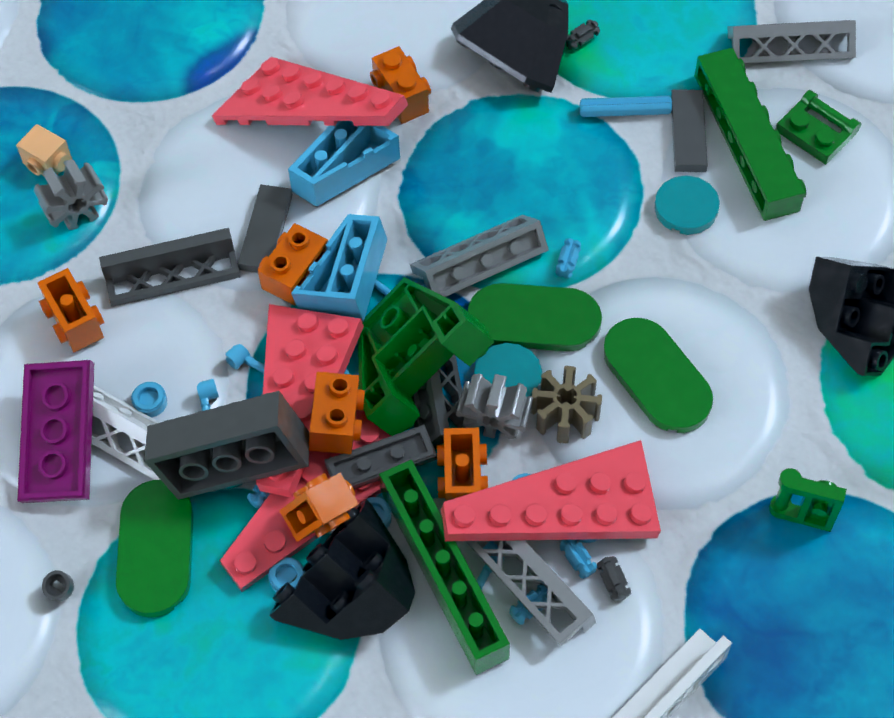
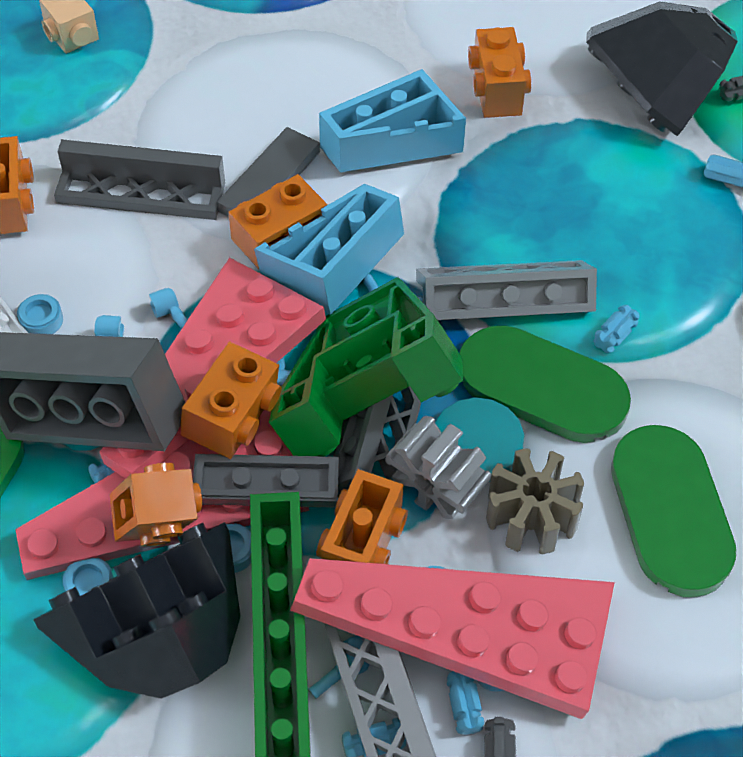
camera: 20 degrees right, 5 degrees down
light grey gear [34,160,108,230] -> none
coral wing [212,57,408,126] -> none

